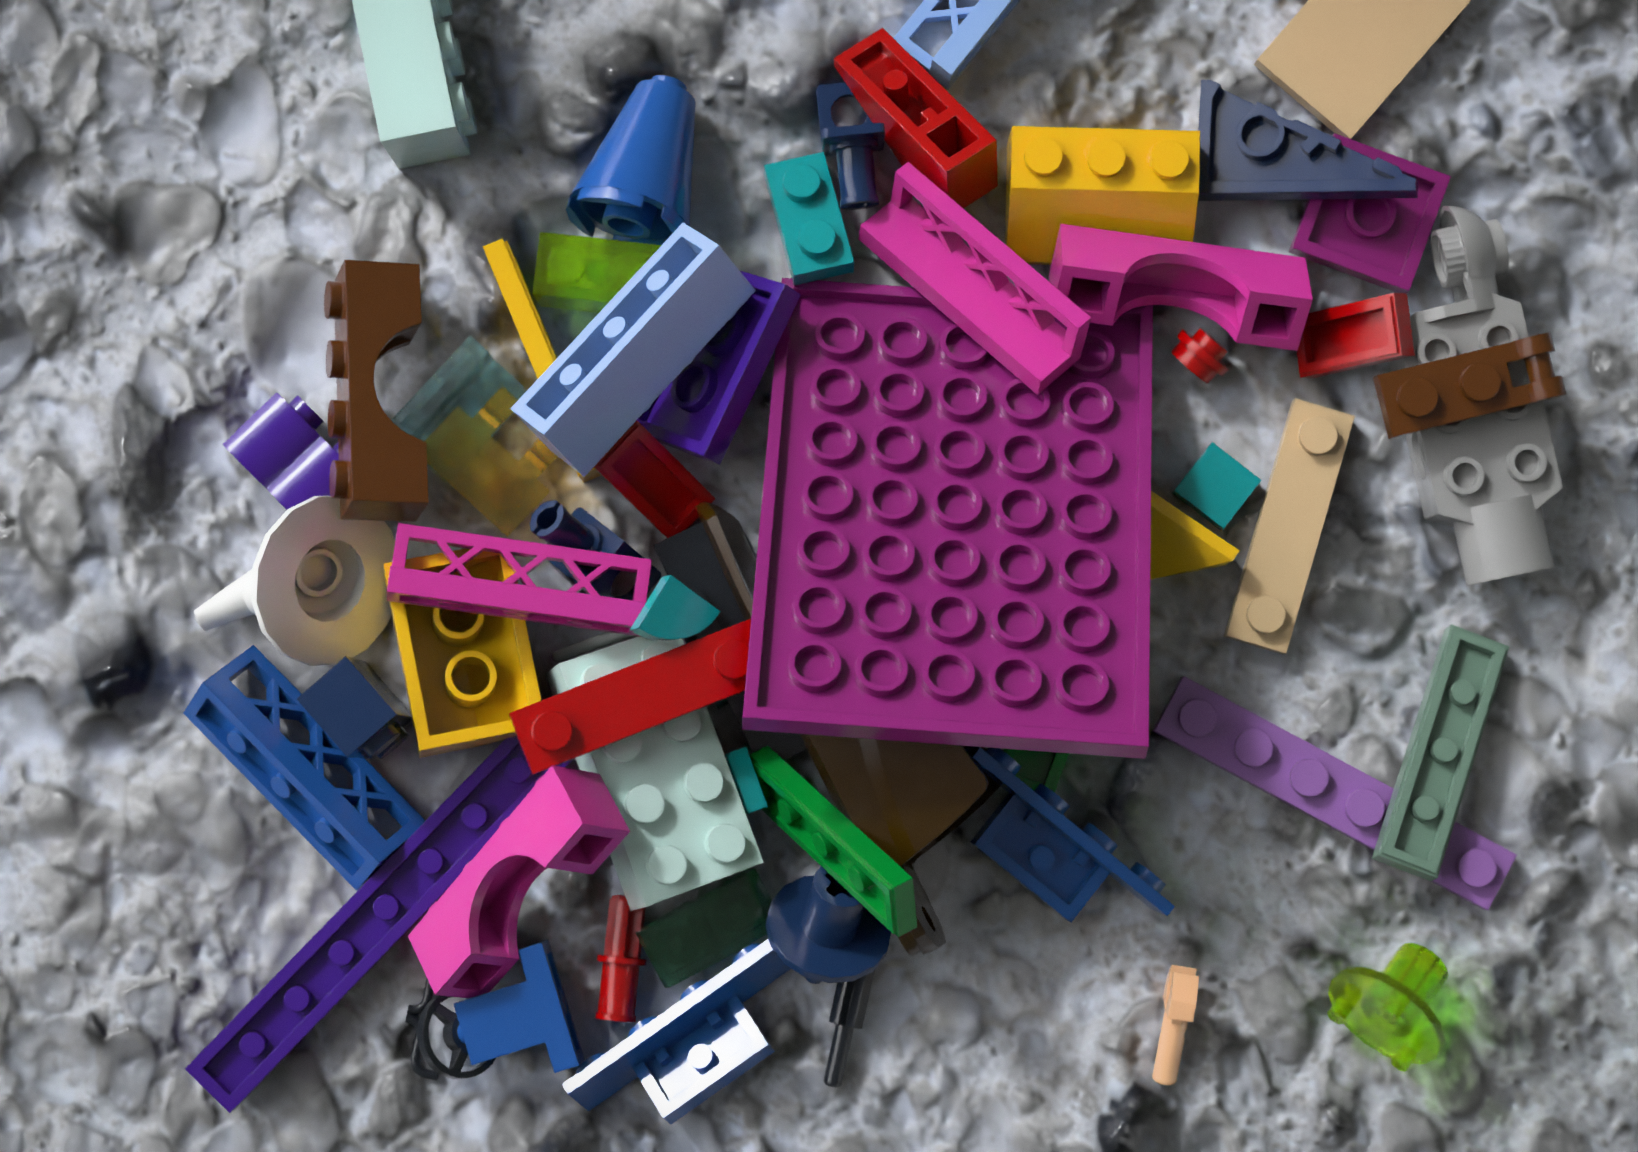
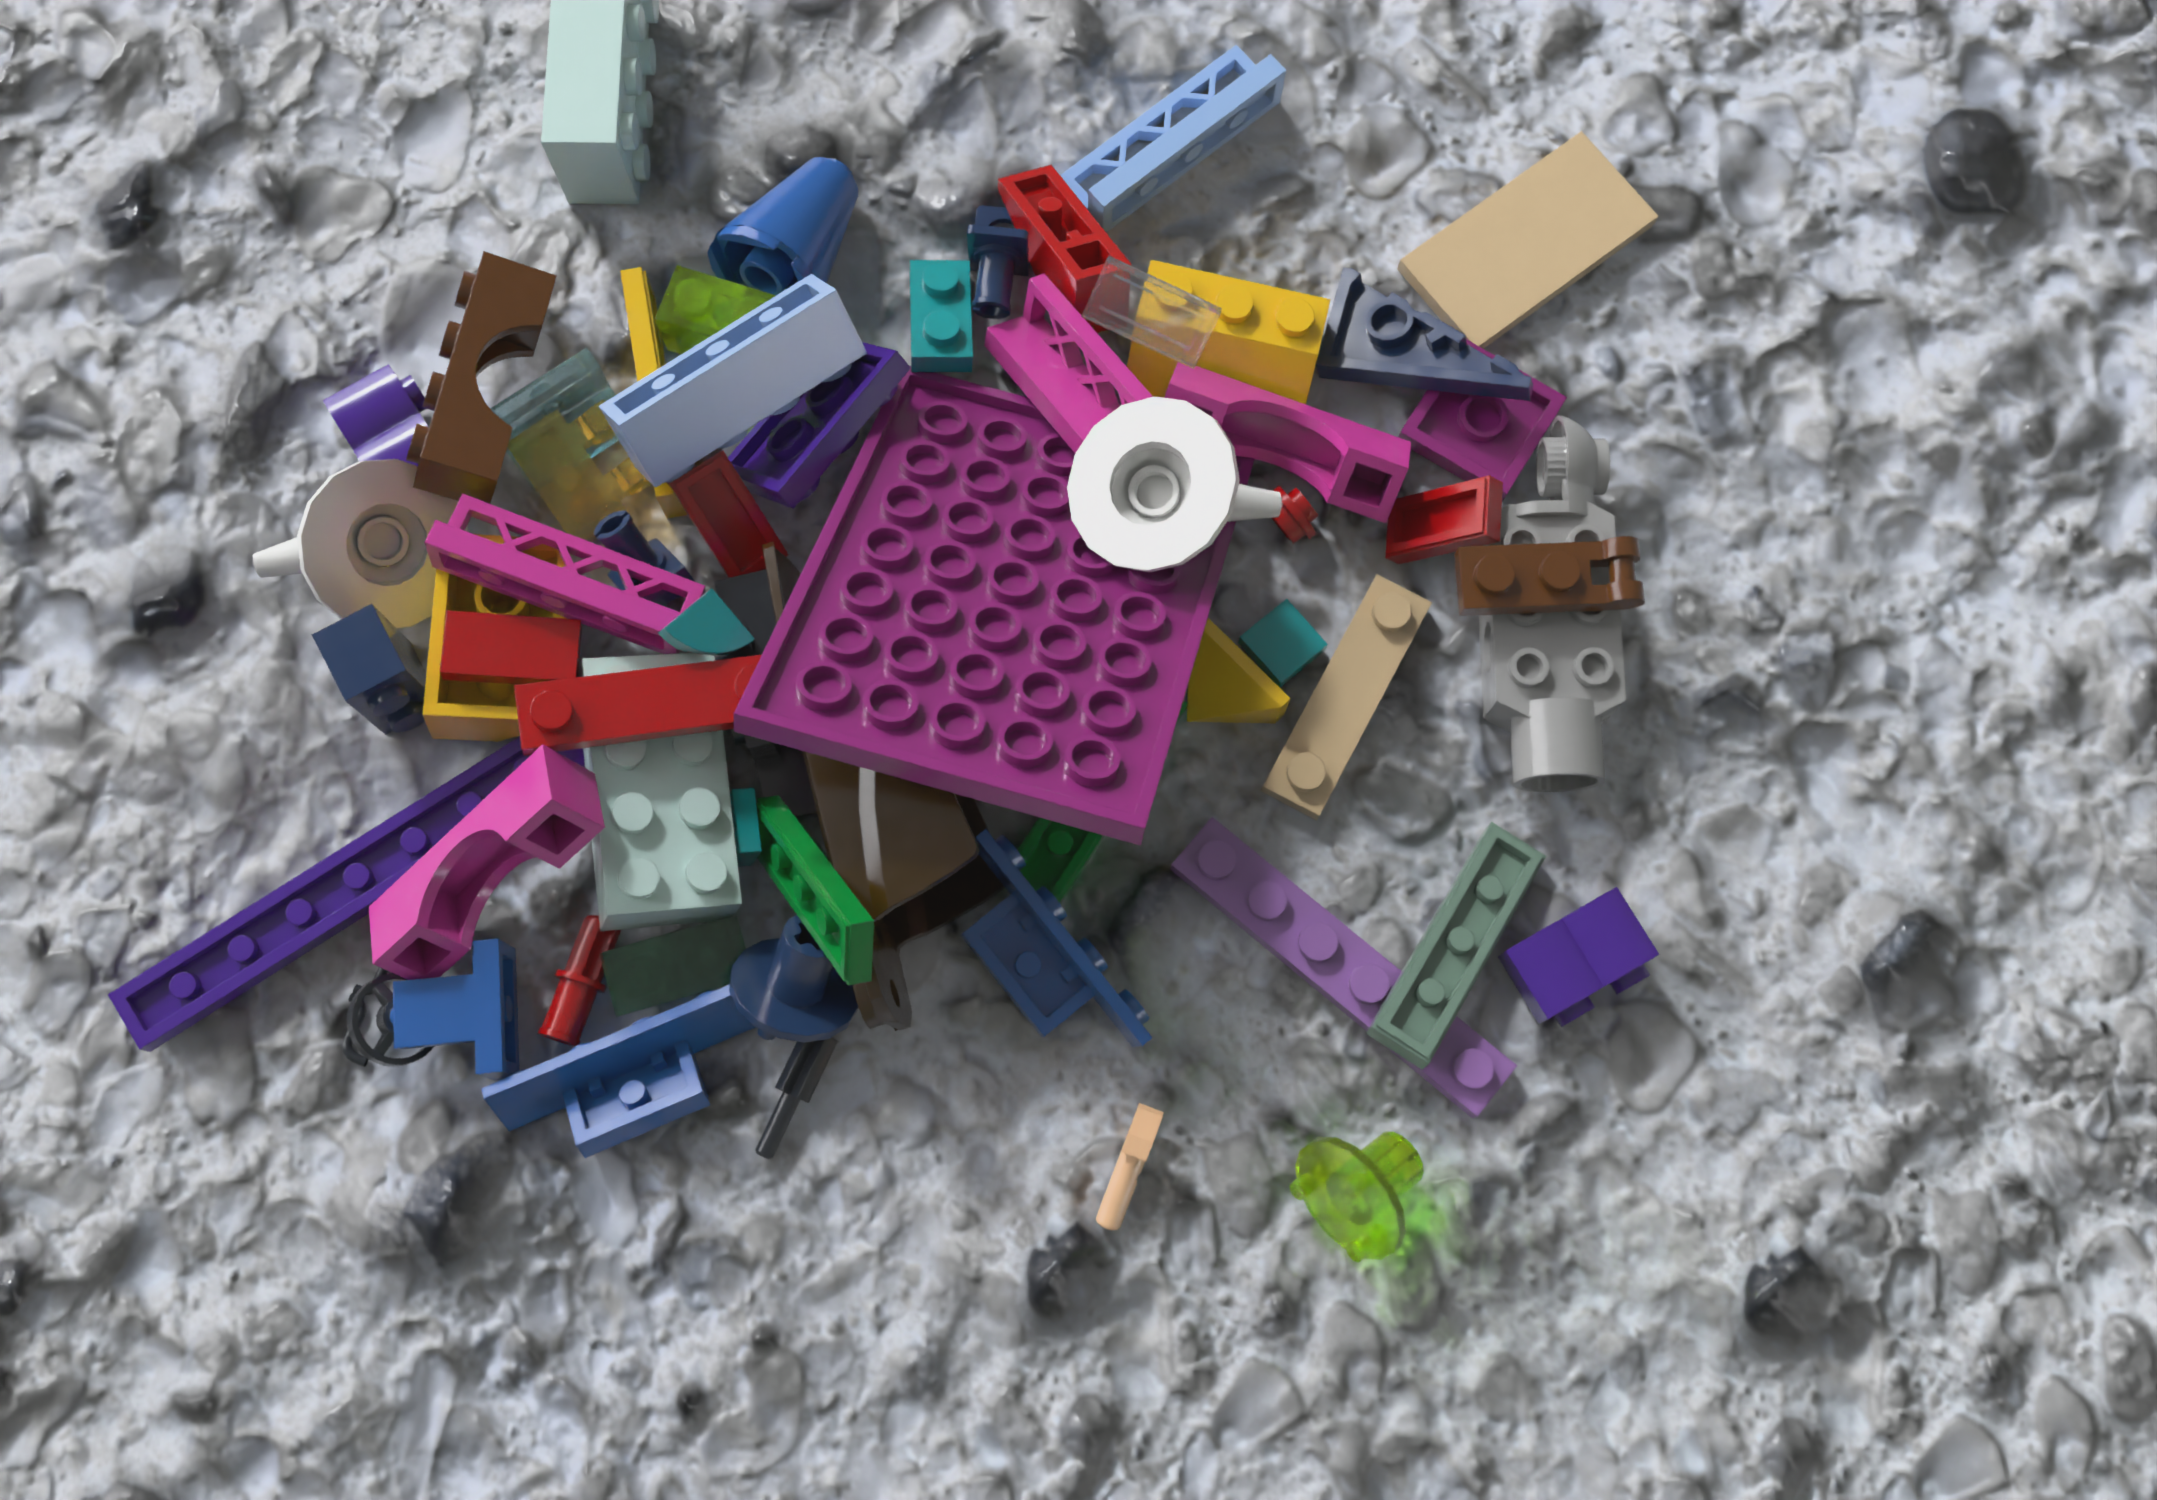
camera: 10 degrees right, 10 degrees down
blue fence [183,645,426,891] -> none
none -> red tile [440,610,582,685]
none -> white piece [1067,397,1282,572]
none -> clear tile [1081,256,1222,369]
none -> dark purple brick [1498,887,1660,1027]

